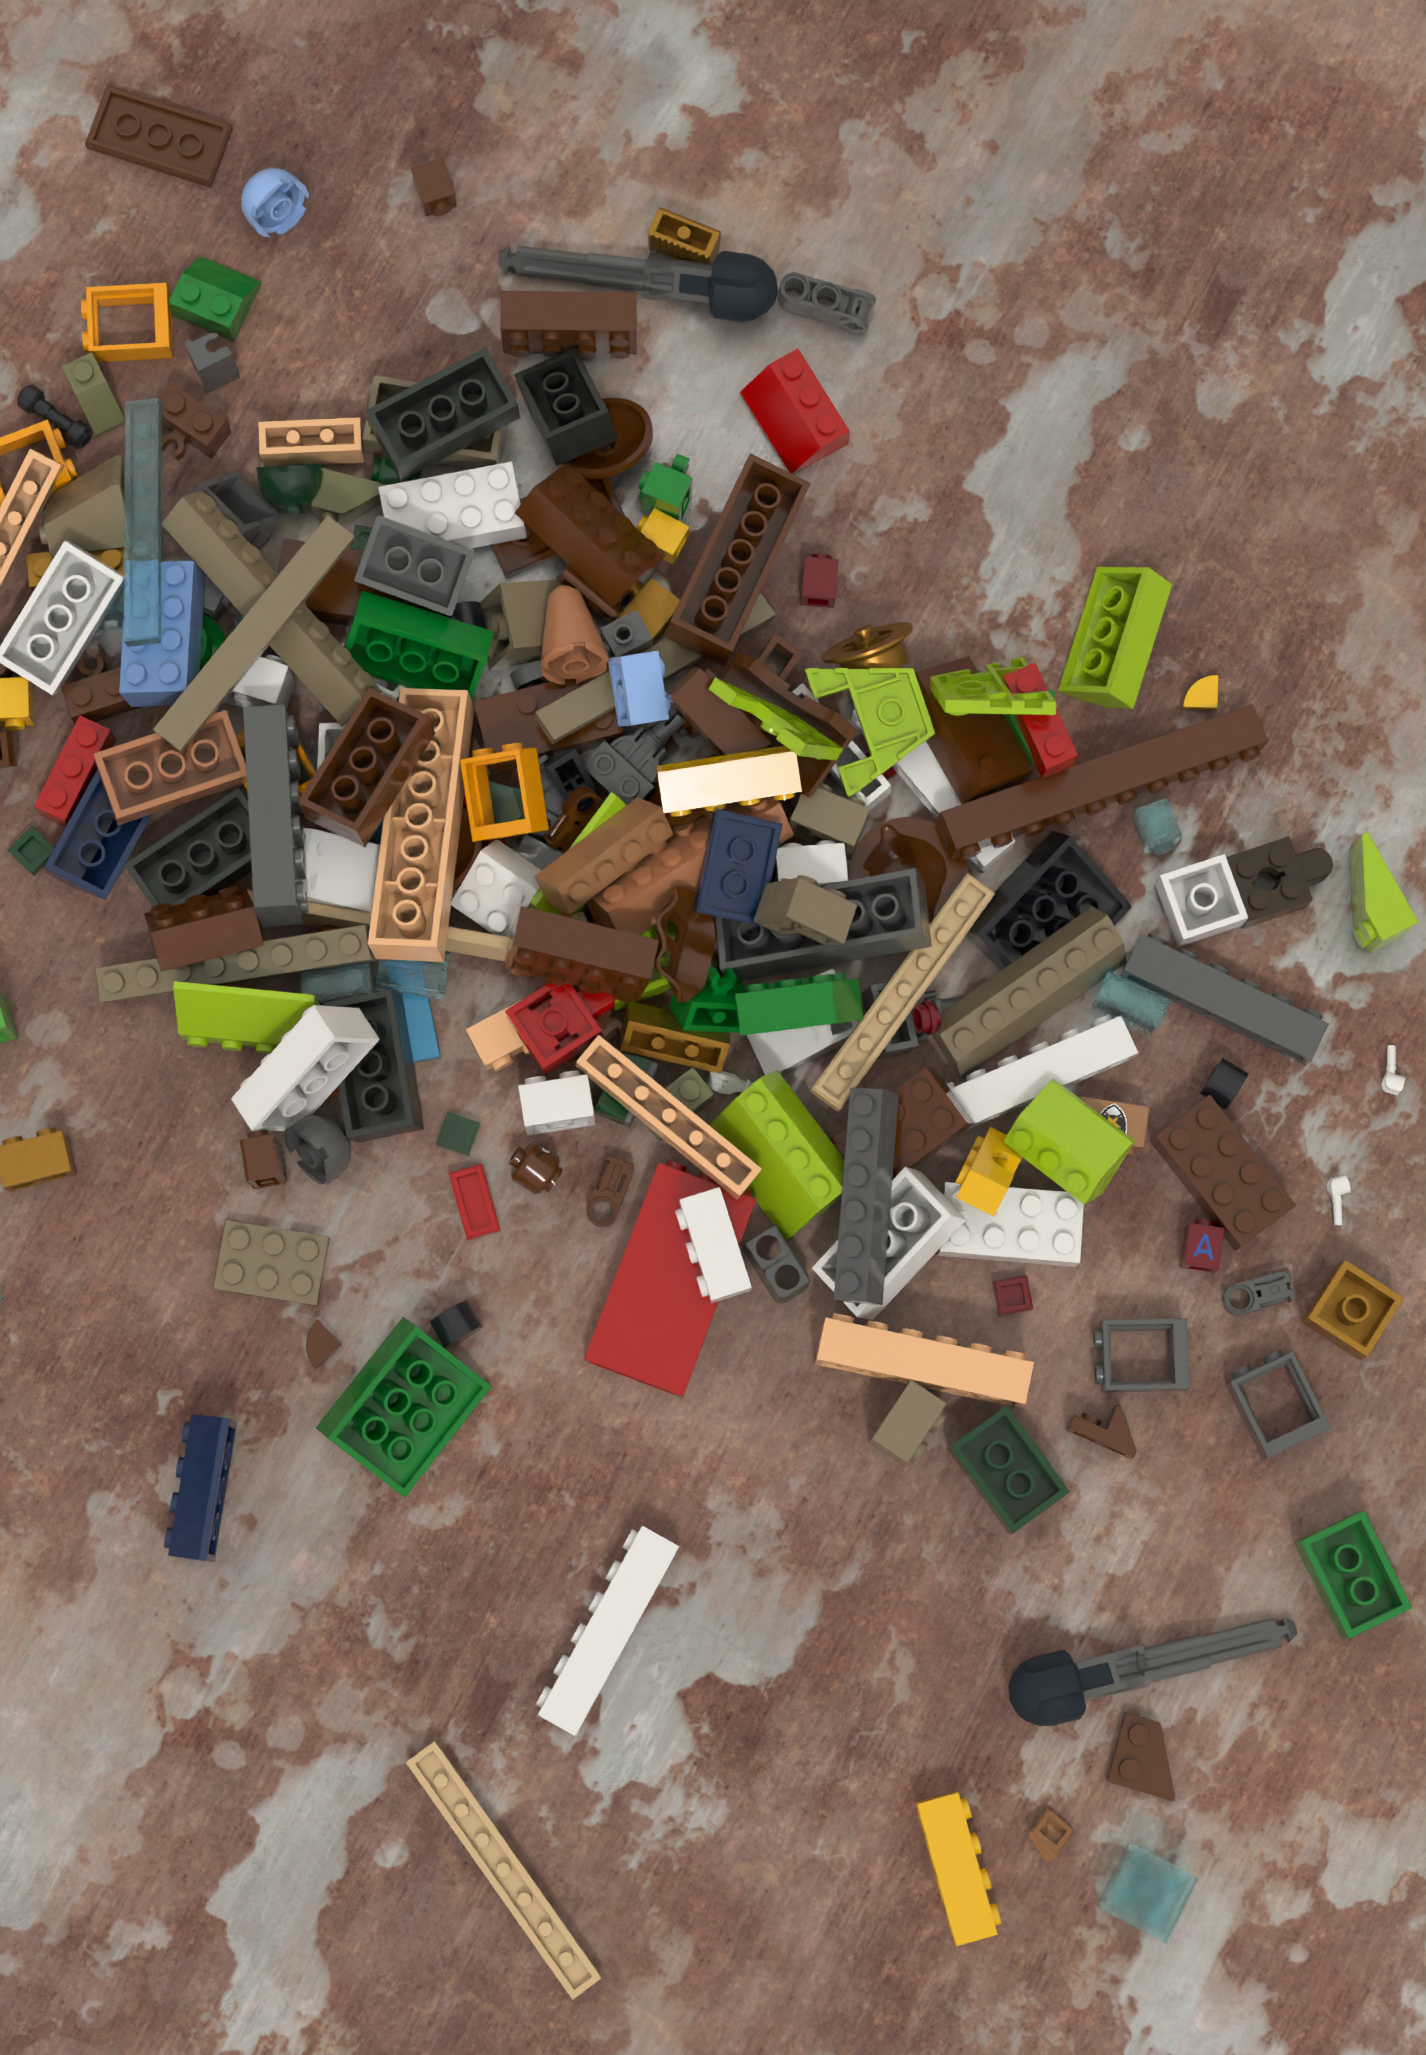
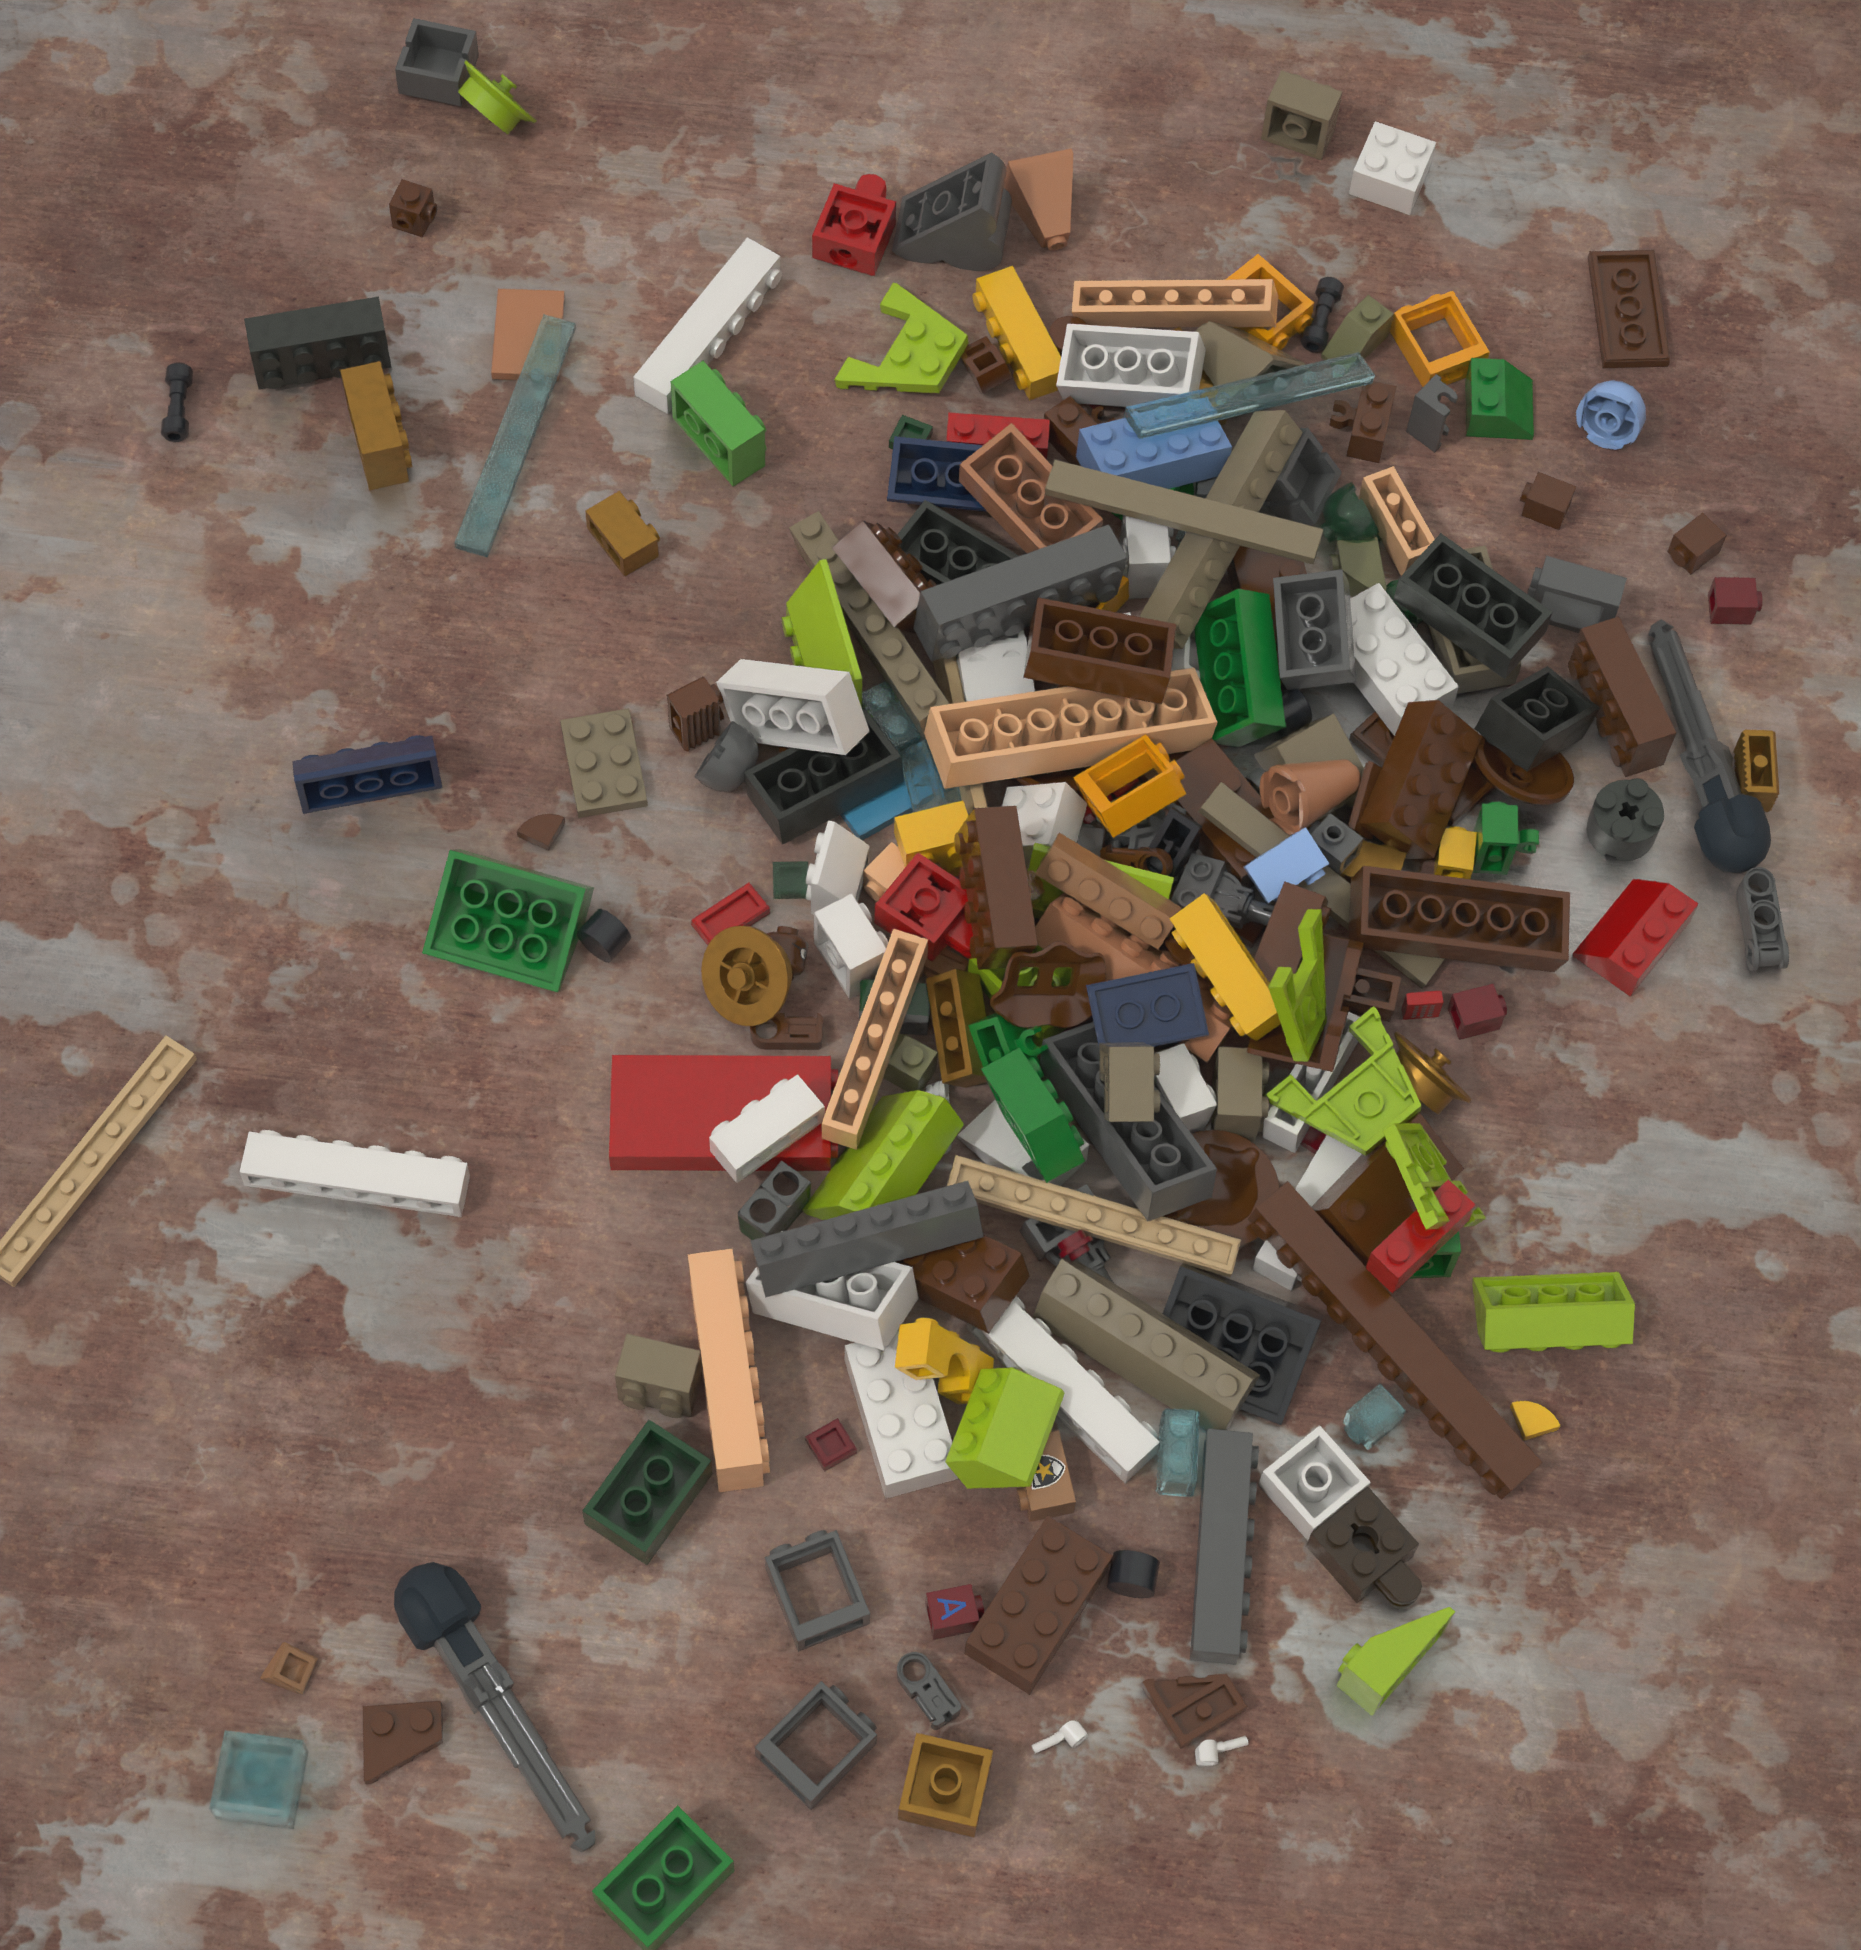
camera: 70 degrees right, 15 degrees down
yellow brick [915,1791,1001,1946] -> none
reddish brown slope [1066,1404,1137,1459] -> none
none -> pearl gold wheel [701,926,792,1026]
none -> white slope [806,820,870,915]
none -> yellow brick [894,800,968,877]
none -> reddish brown wing [1141,1674,1248,1749]
none -> red tile [1401,990,1444,1020]
none -> reddish brown brick [1520,472,1576,530]
none -> dark grey window [1527,556,1627,633]
none -> pearl dark grey brick [1586,778,1664,861]
none -> dark red brick [1708,577,1763,625]

